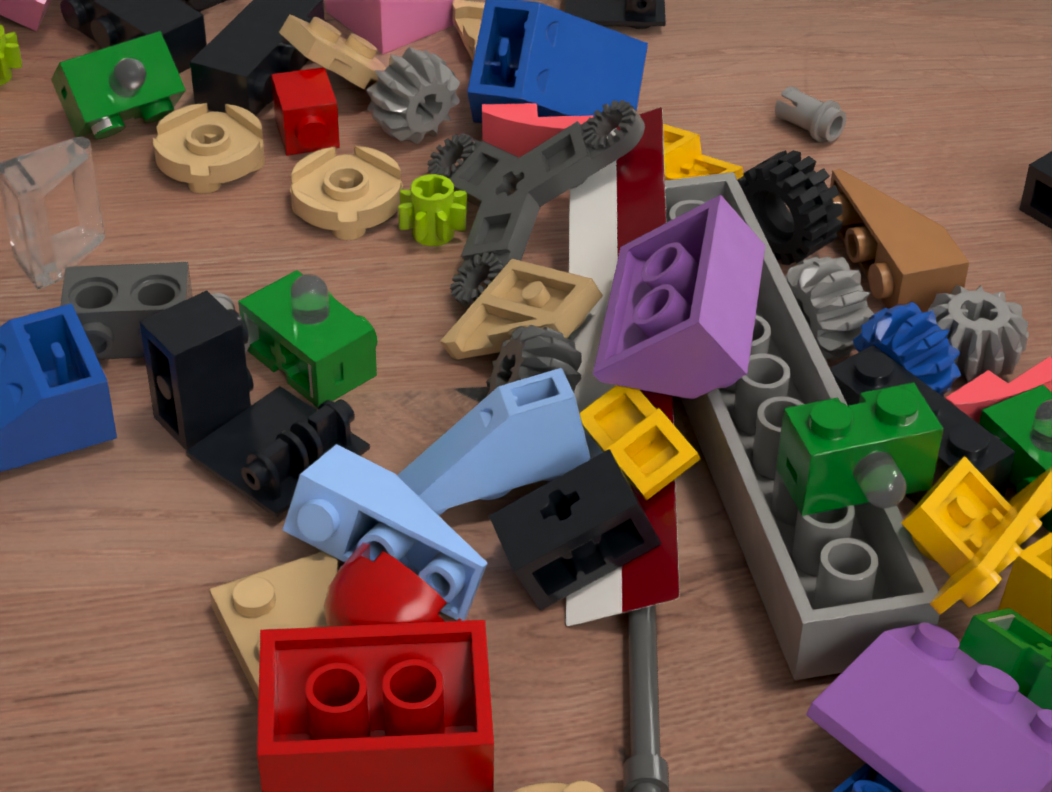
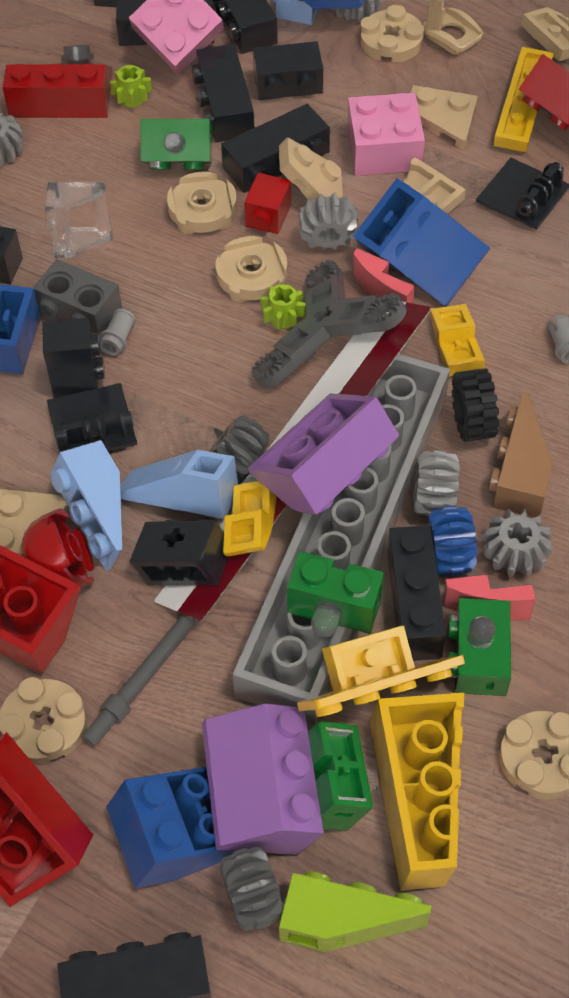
camera: 35 degrees right, 15 degrees up
green piece [238,270,378,408] -> none
tan wing [440,259,603,360] -> none

